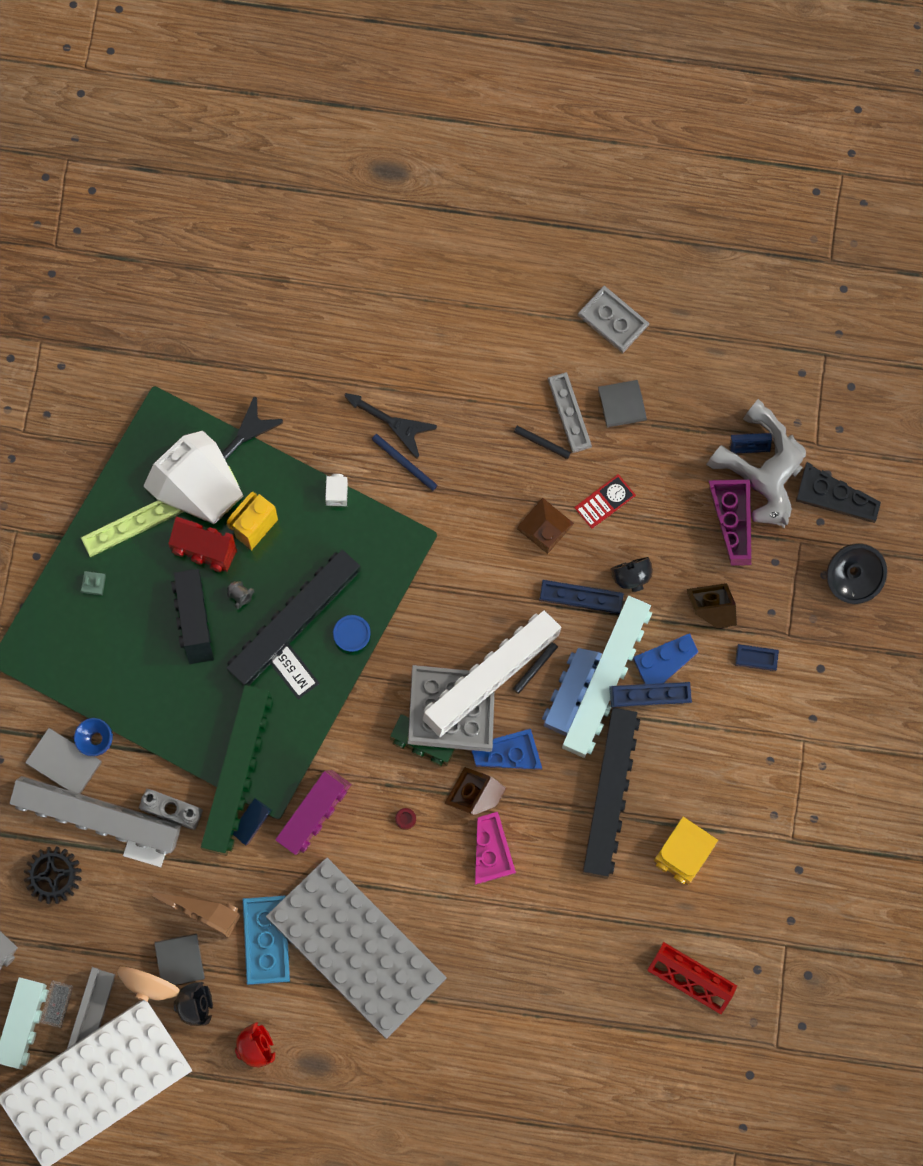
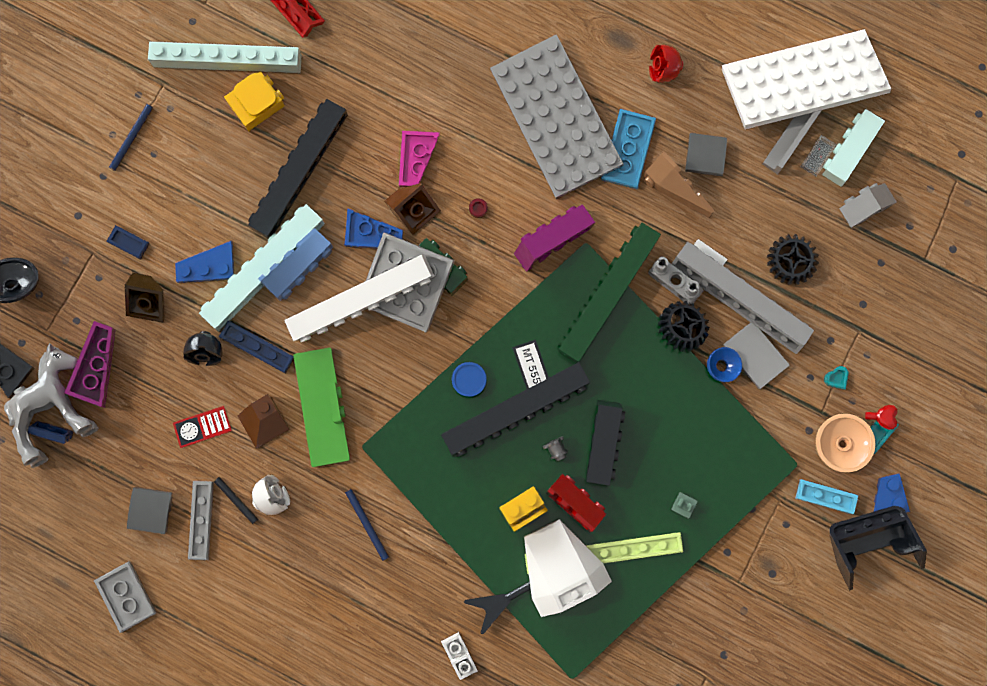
camera: 155 degrees left, 5 degrees up
light nougat dish [117,967,180,1002] -> none
black cylinder [174,982,213,1026] -> none
dark blue slope [233,798,272,846] -> none
white brick [326,474,348,506] -> none
black piece [344,393,437,459] -> none
black bar [513,642,558,694] -> none
dark blue tile [609,682,692,707] -> none
none -> dark blue bar [109,104,153,171]
none -> light aqua brick [148,42,302,73]
none -> white cylinder [252,475,290,515]
none -> bright green bracket [293,348,350,467]
none -> white slope [441,632,478,680]
none -> black gear [657,301,710,352]

